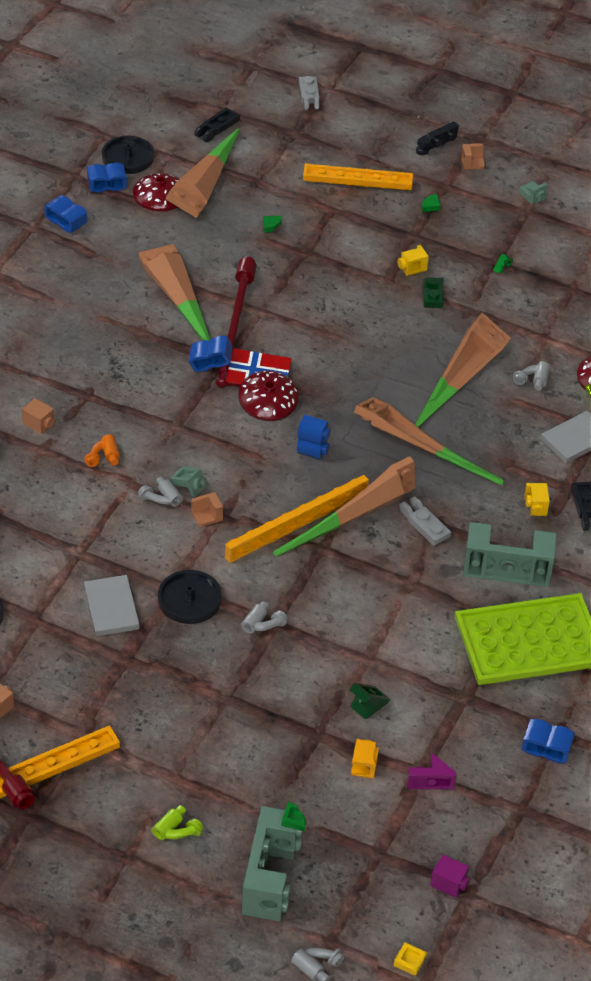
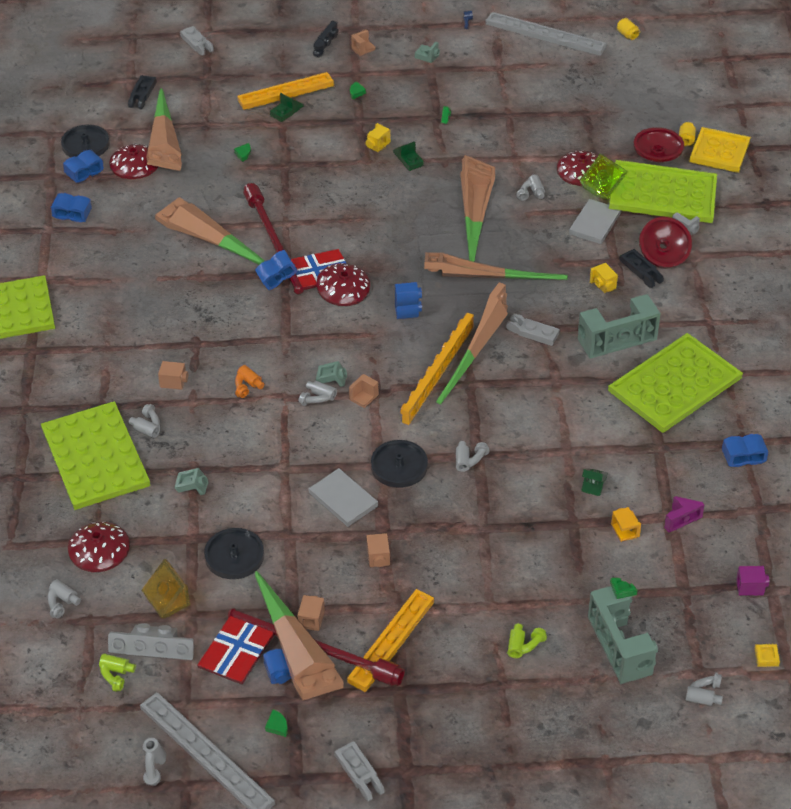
camera: 25 degrees left, 0 degrees up
none -> dark green slope [270,93,304,122]
none -> nougat brick [367,533,390,567]

